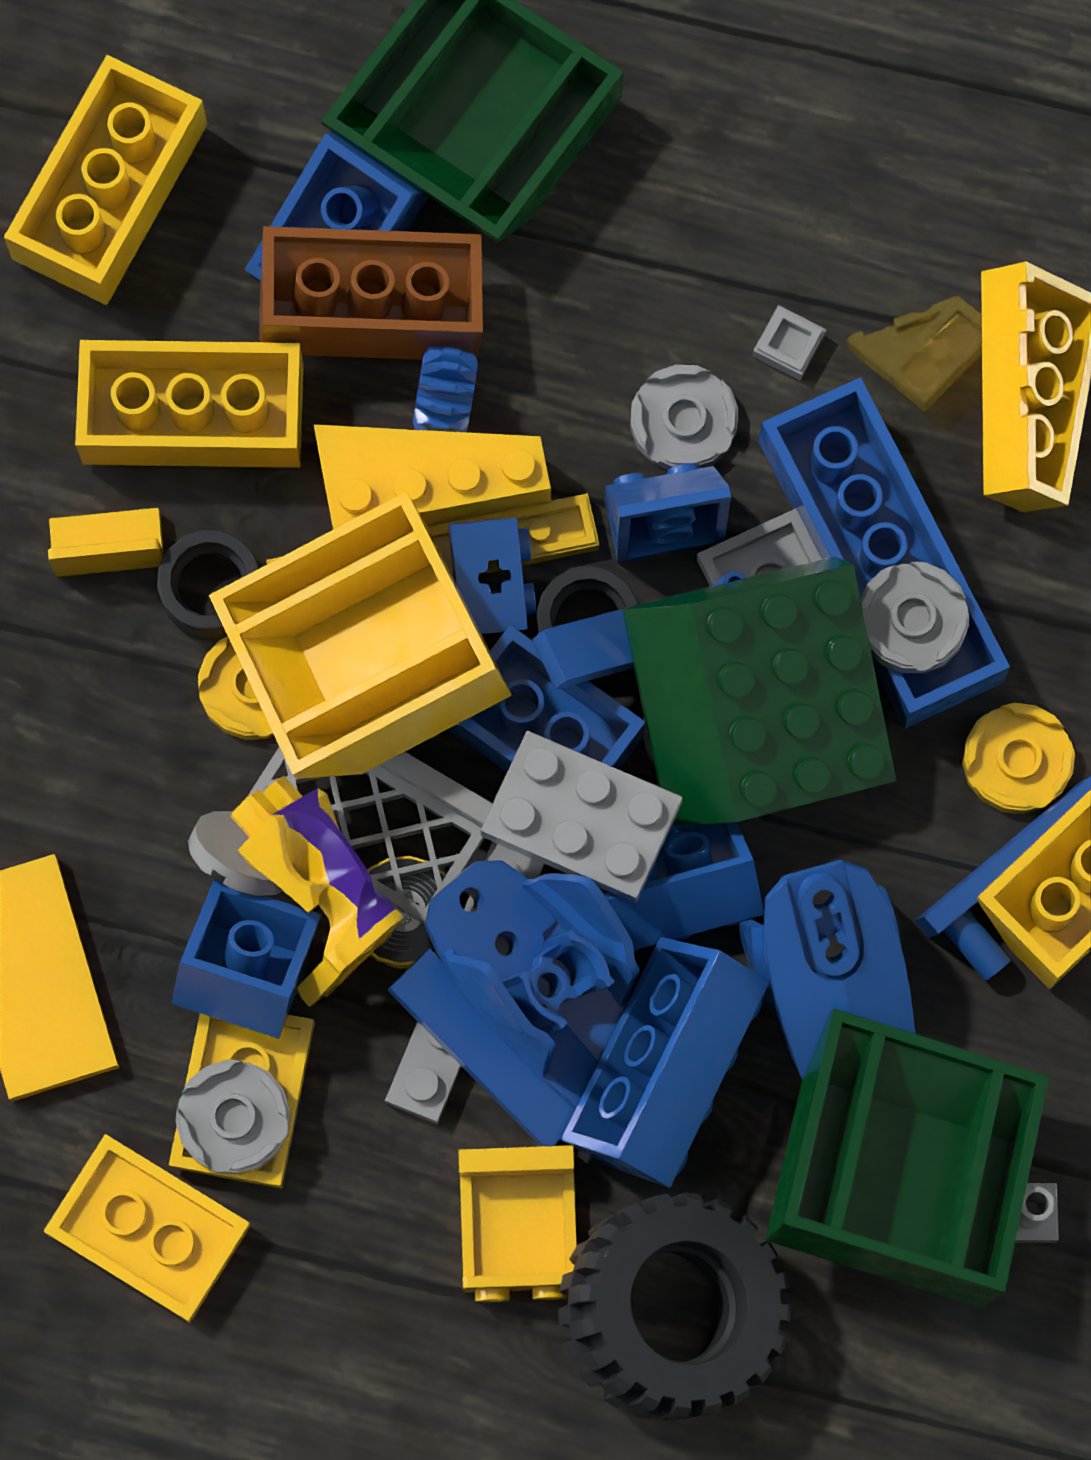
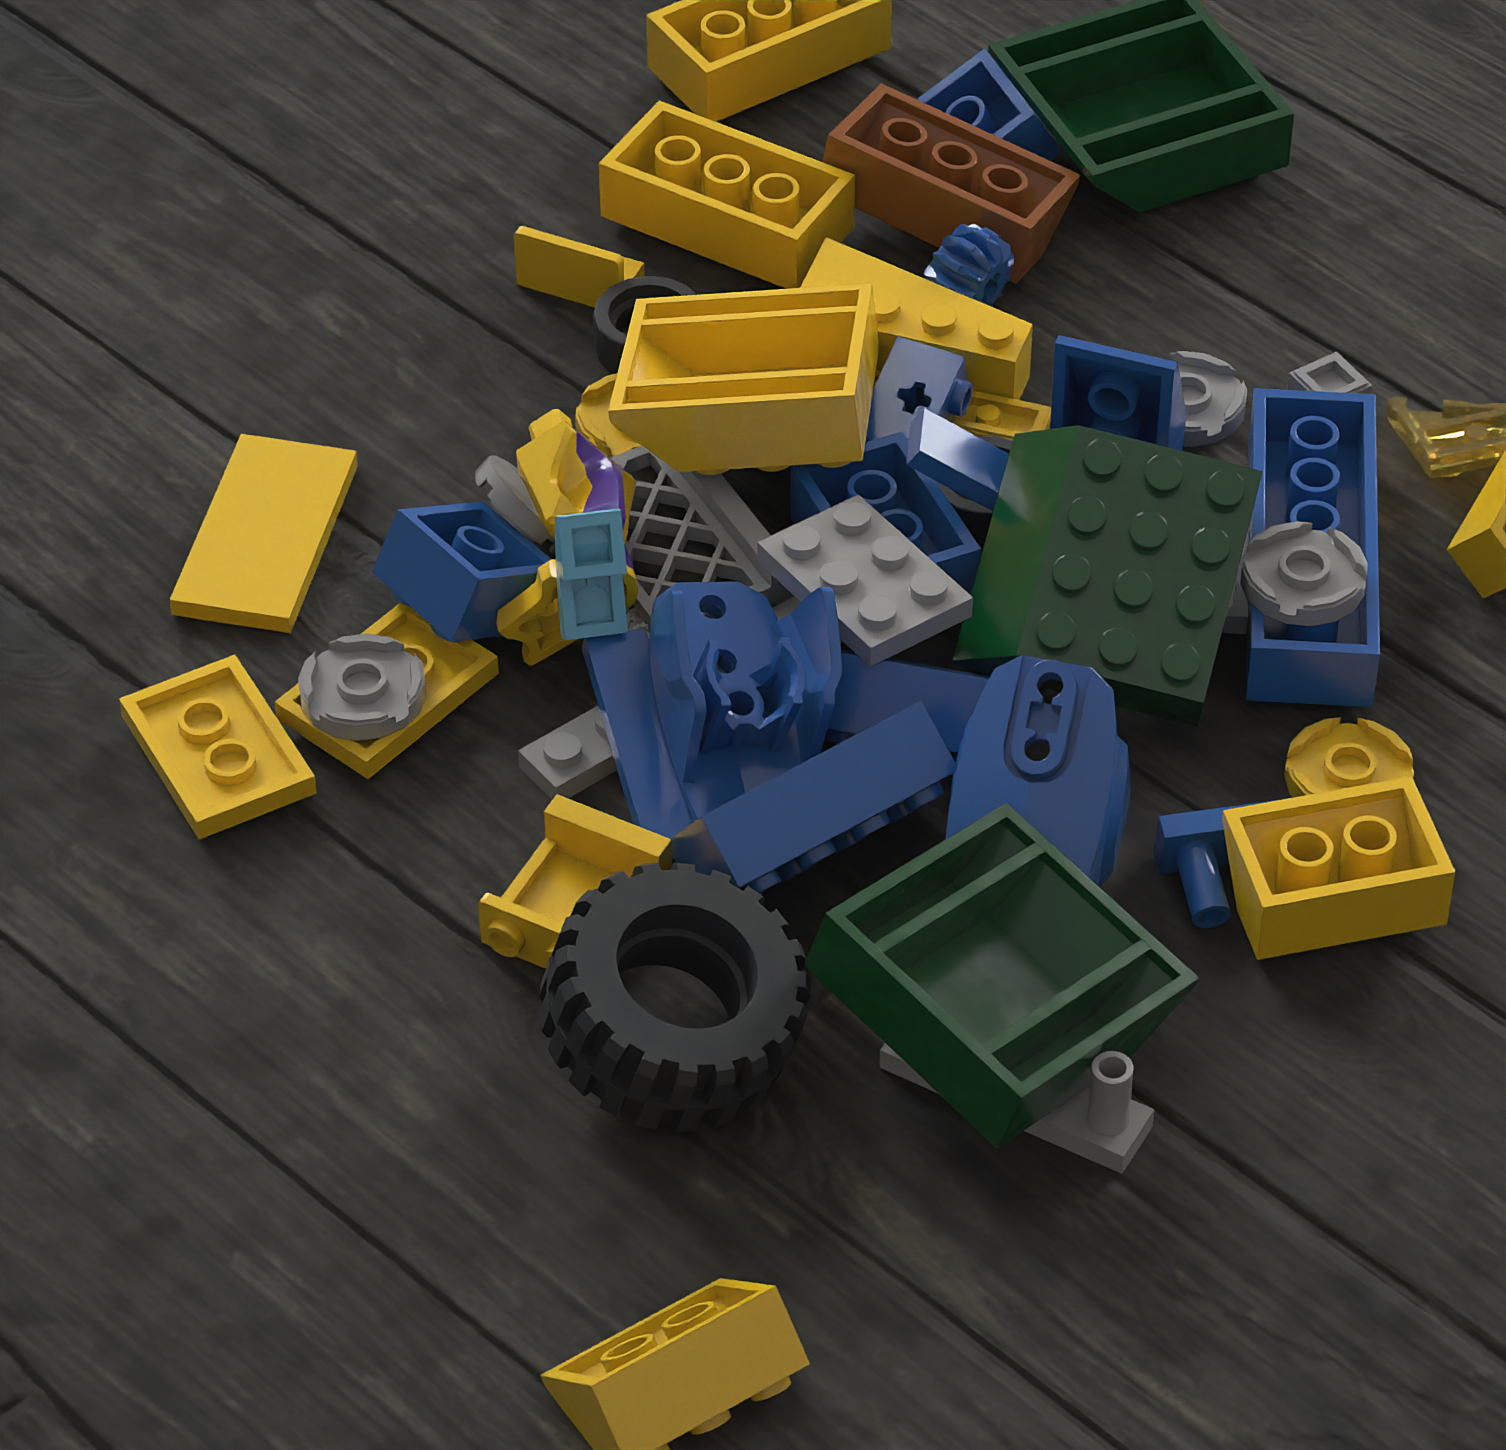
camera: 30 degrees right, 30 degrees down
none -> medium azure slope [555,508,628,640]

